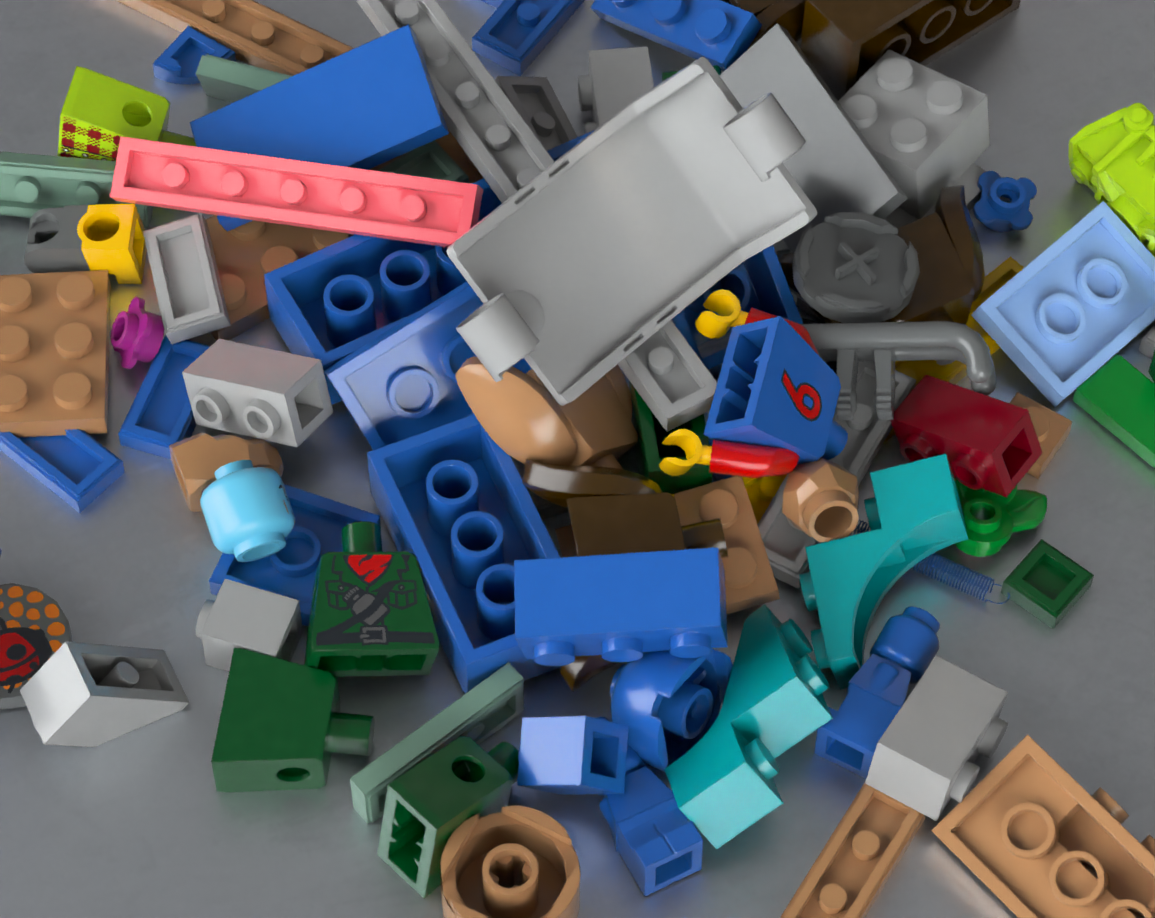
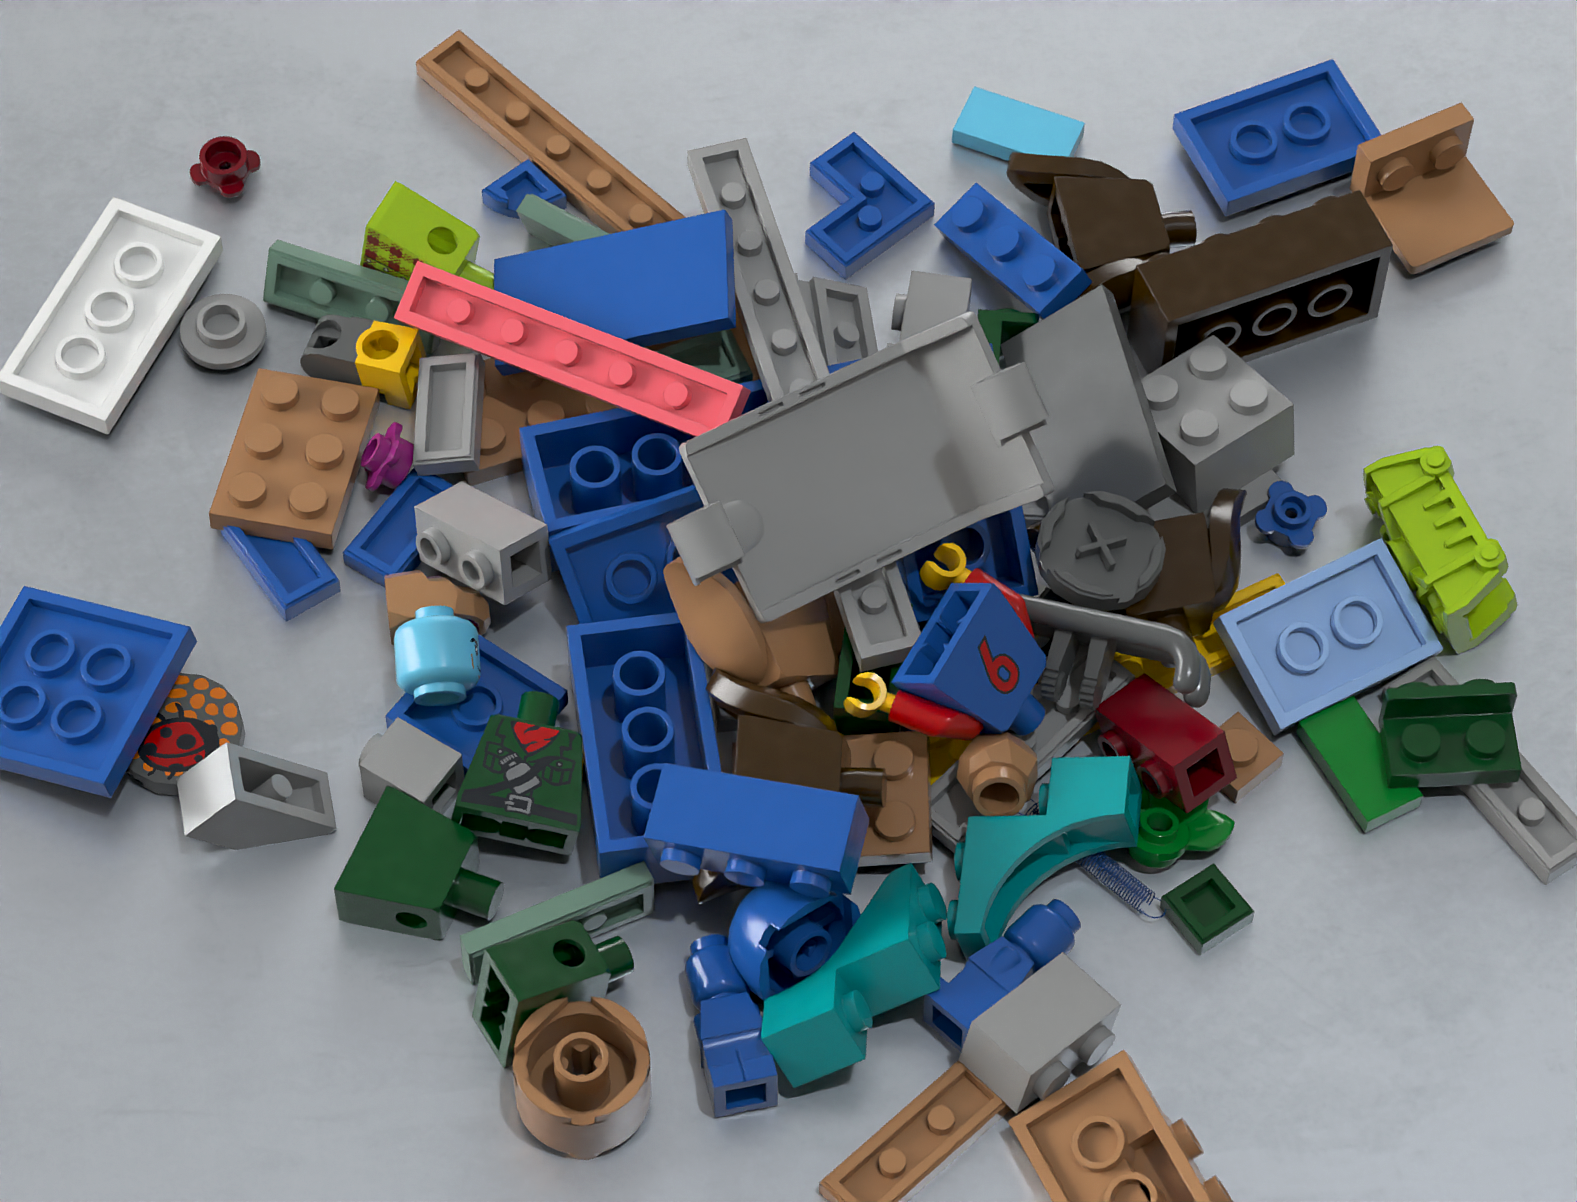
camera: 15 degrees right, 0 degrees up
brick [517,716,629,795] -> none

